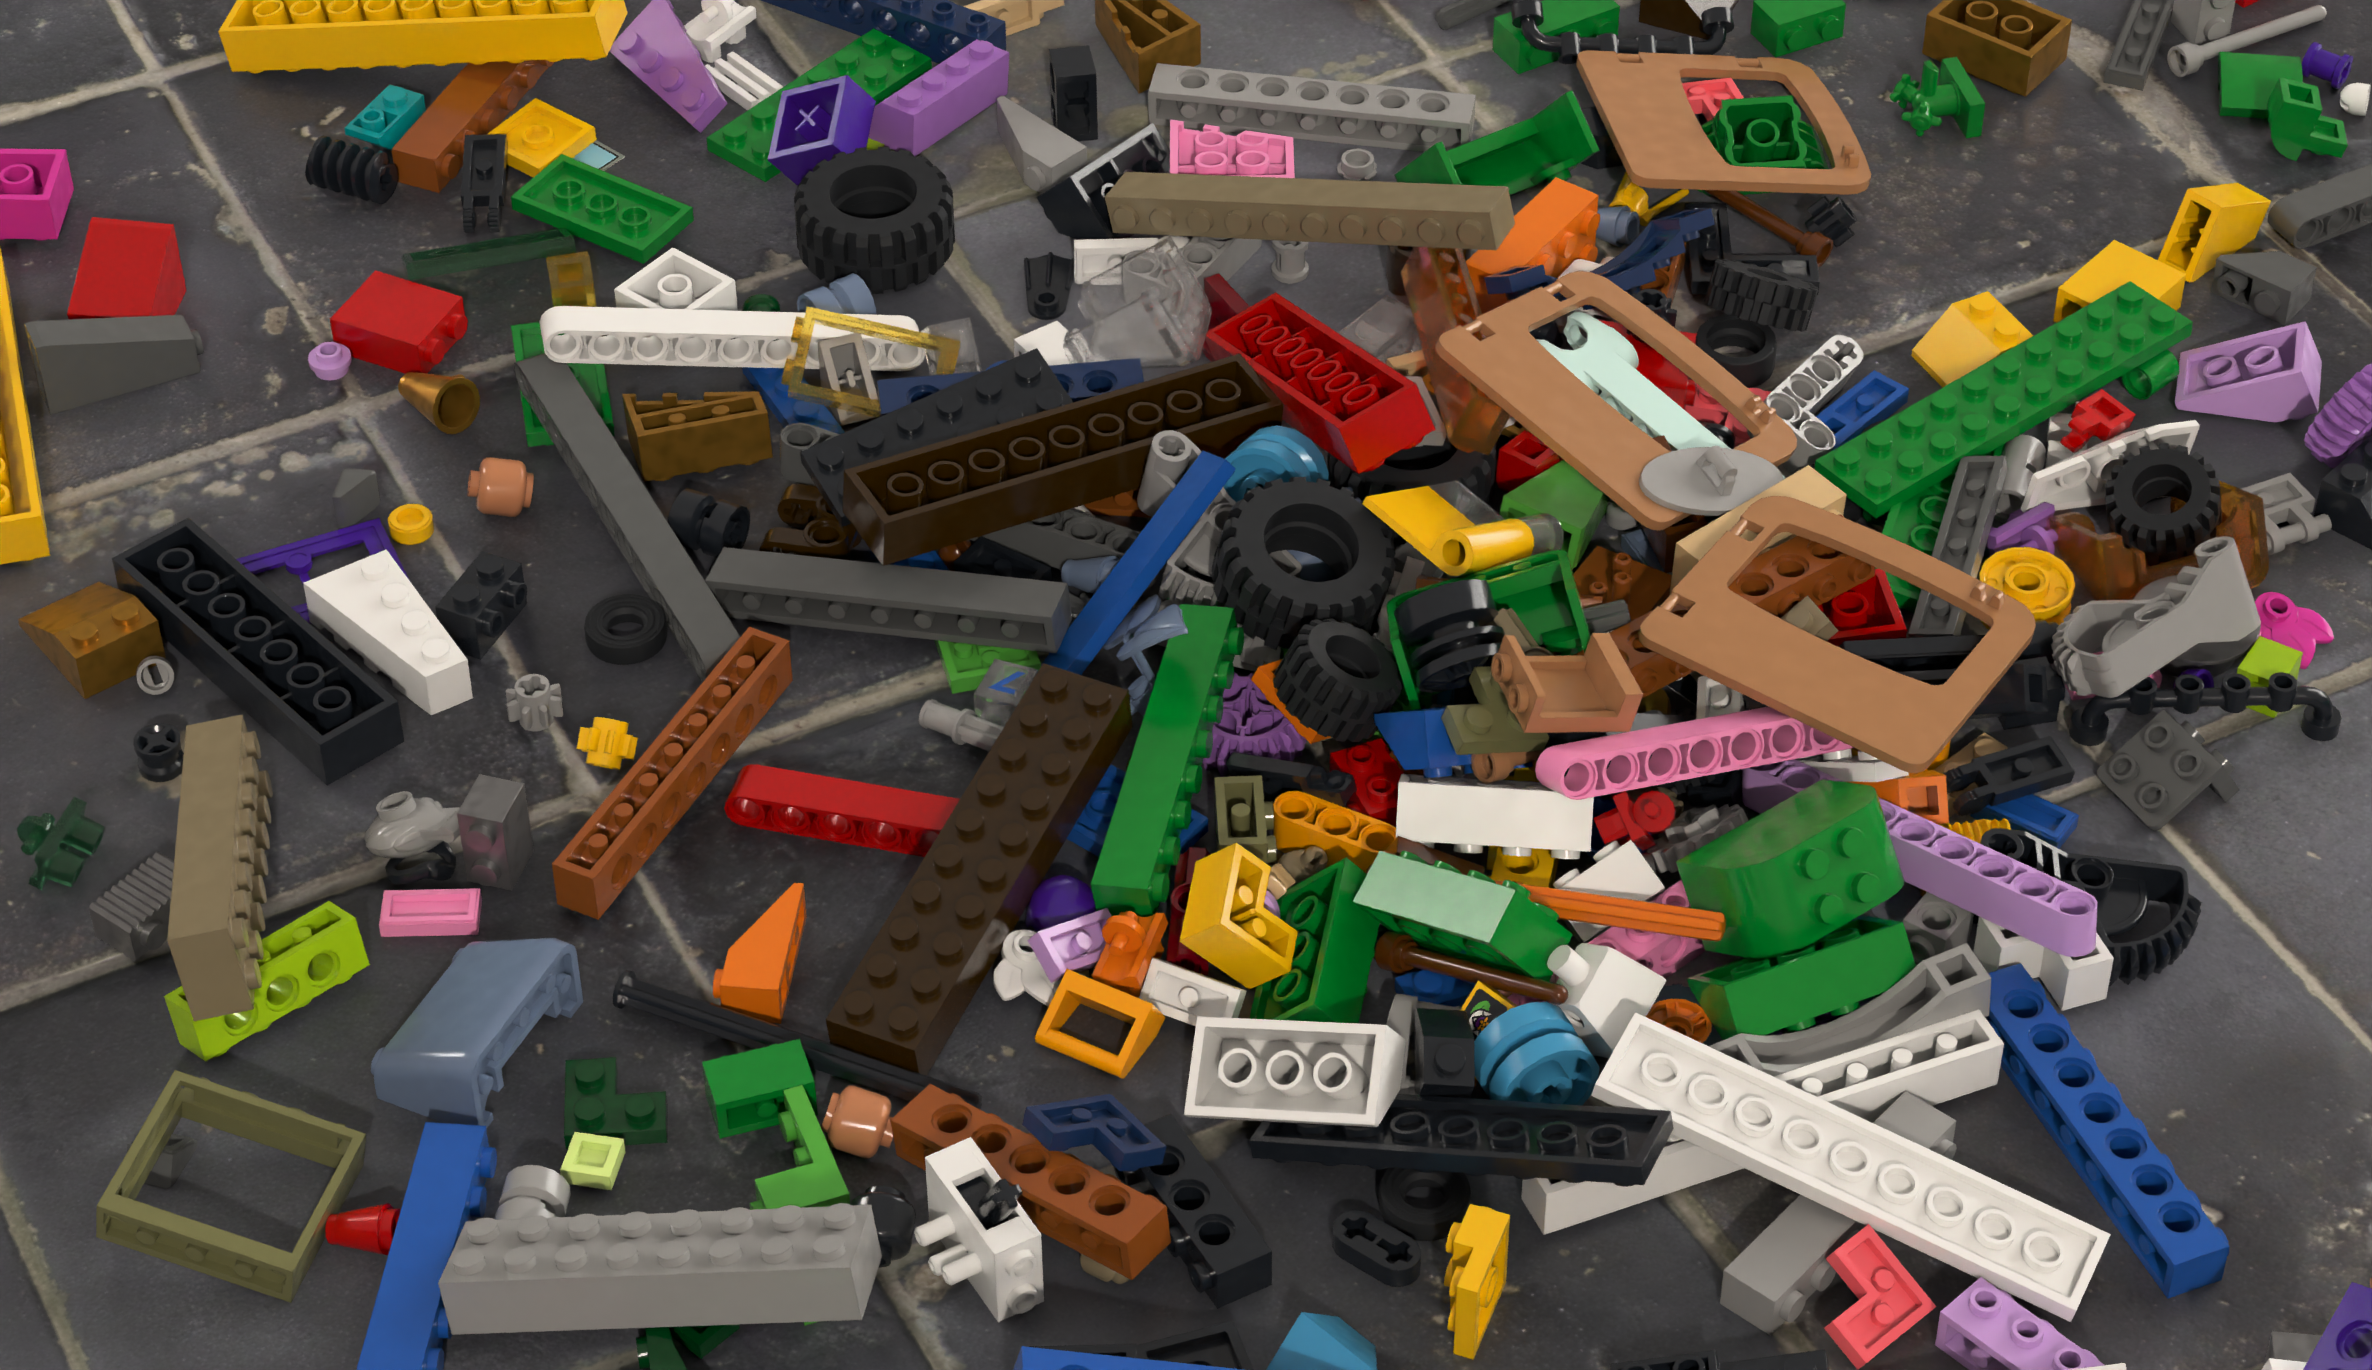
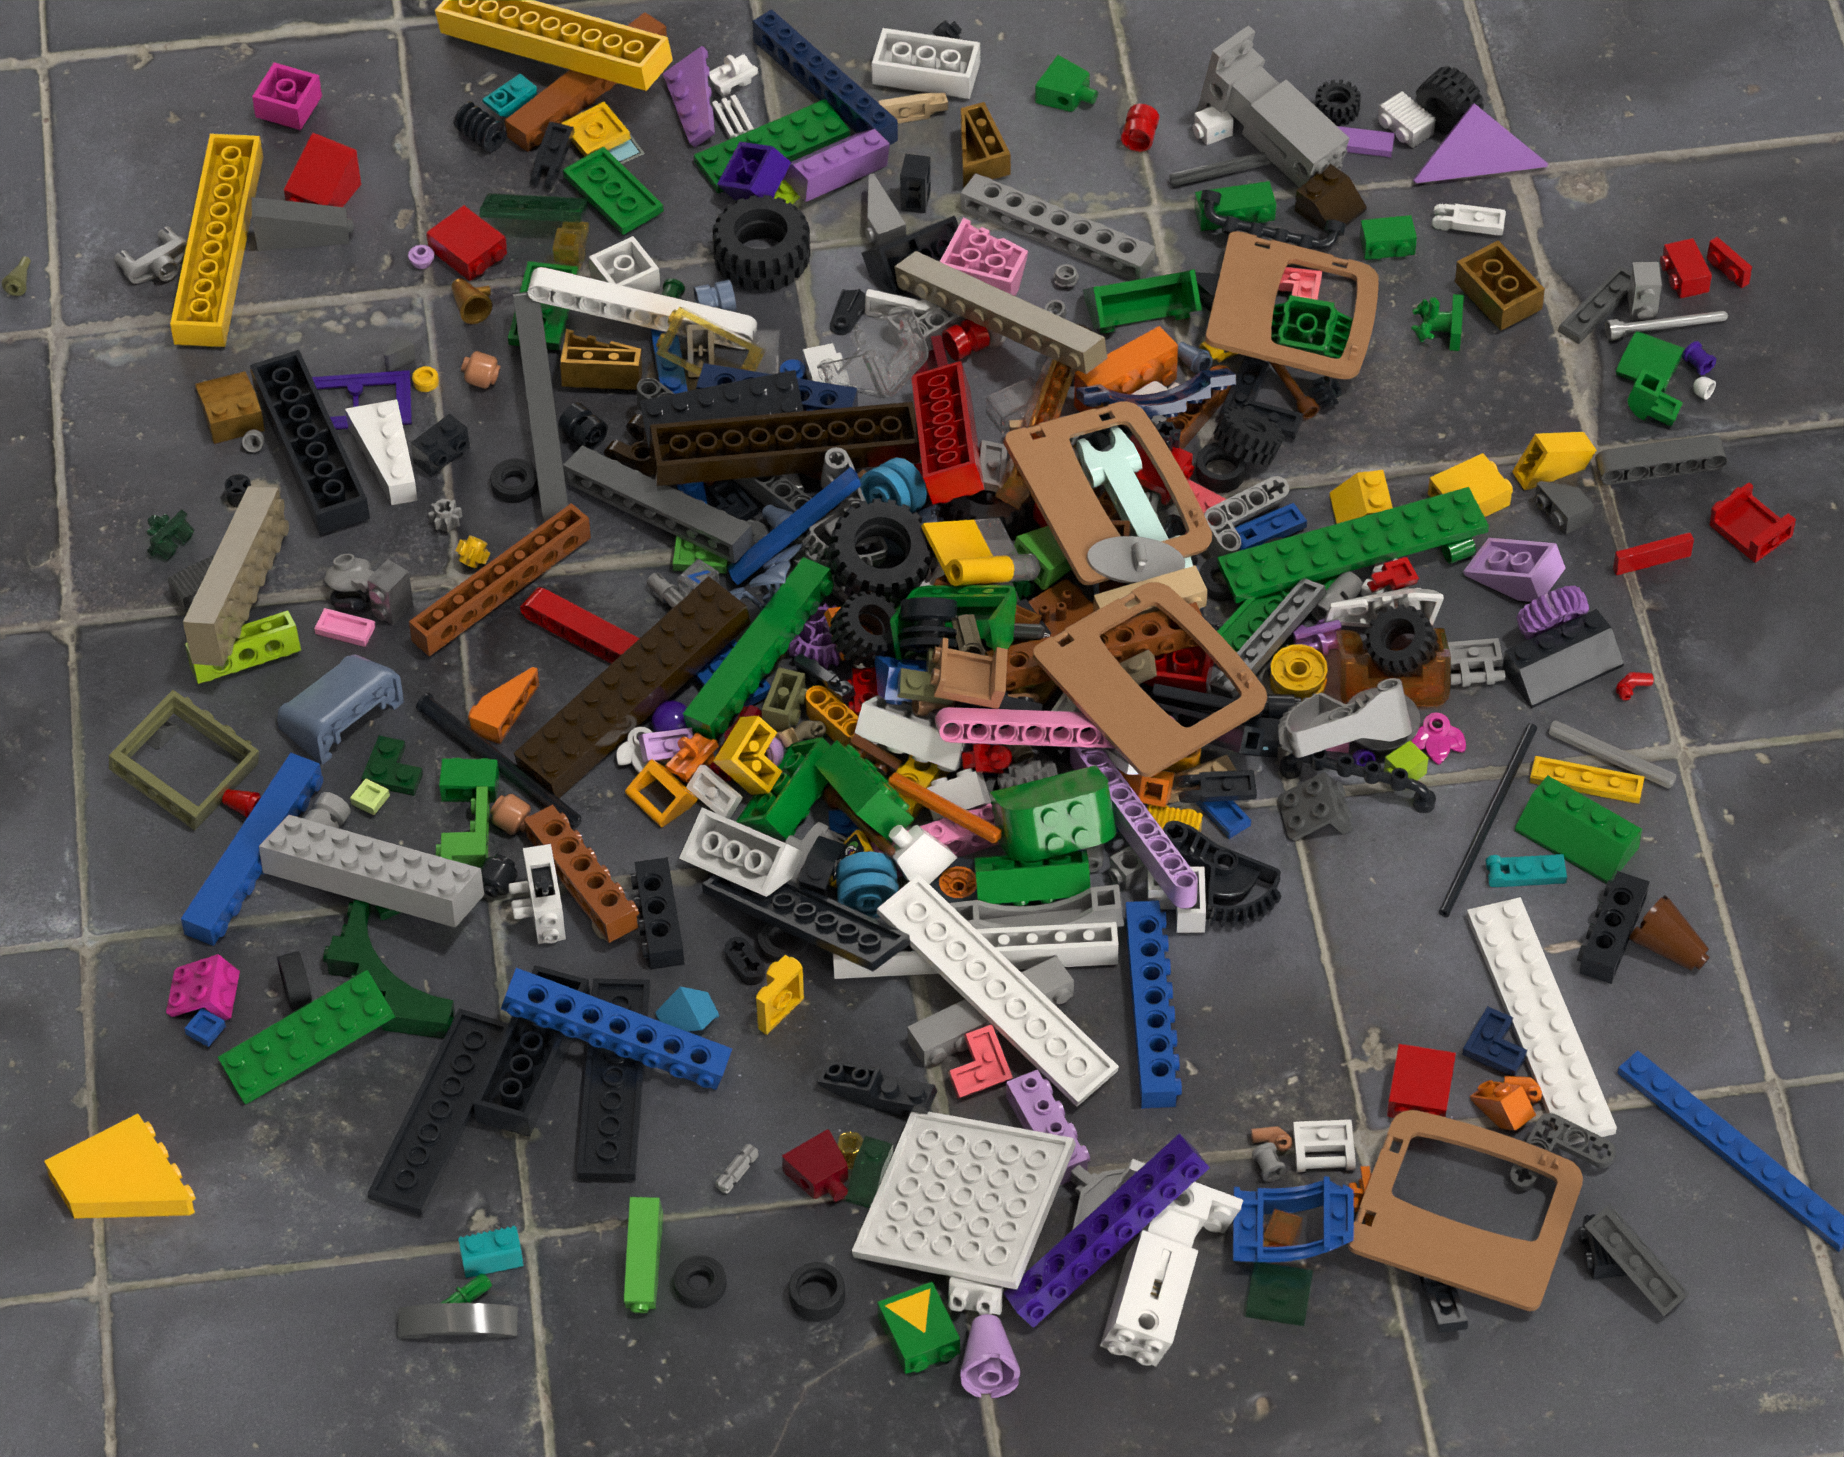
camera: 20 degrees right, 10 degrees up
dark blue plate [1022,1094,1167,1171] -> none
none -> red wheel [942,319,990,361]

